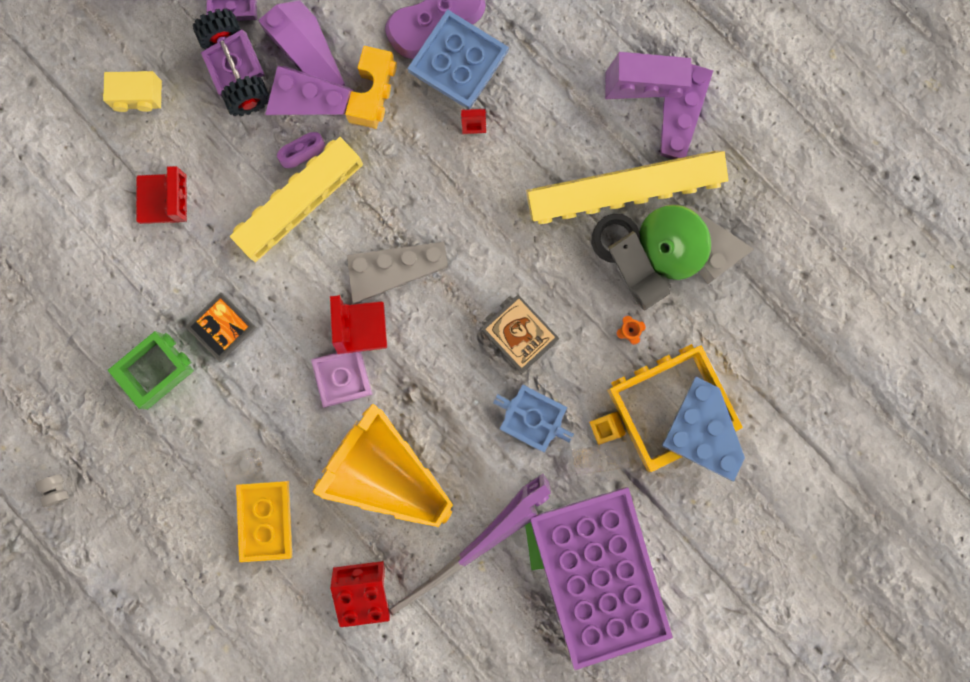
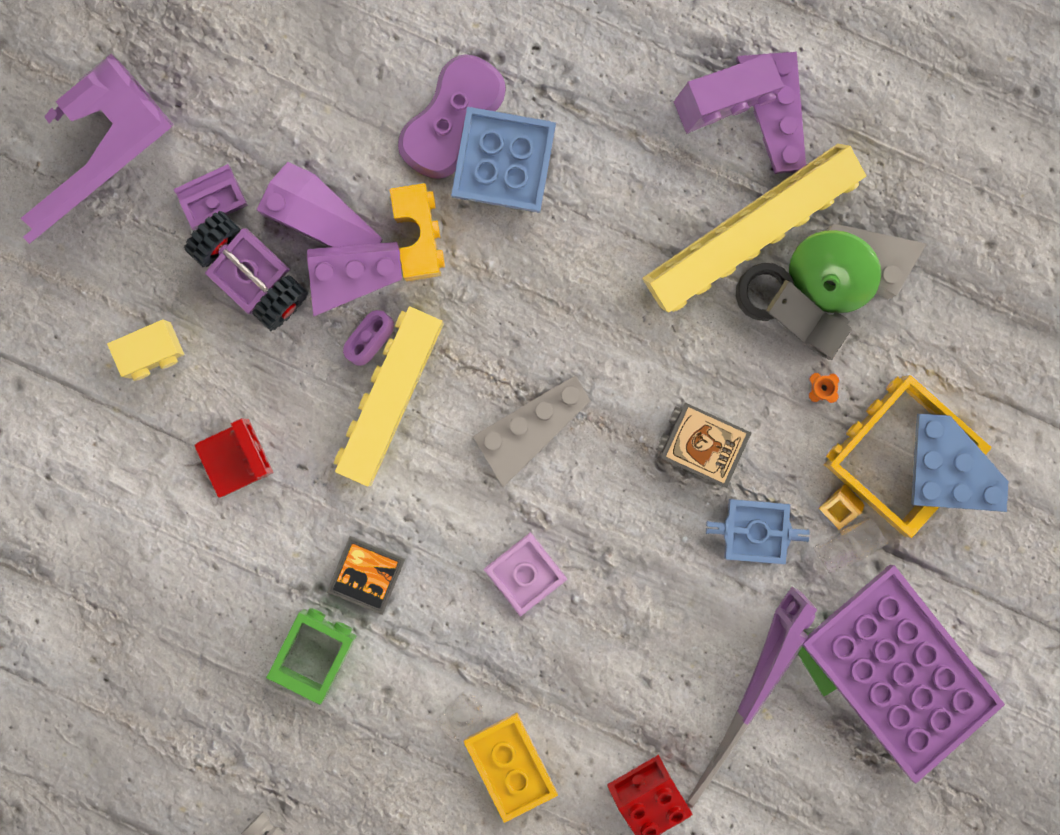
camera: 25 degrees left, 5 degrees up
yellow cone [312,404,453,527] -> none
red bracket [330,295,388,354] -> none
red plate [461,109,486,134] -> none

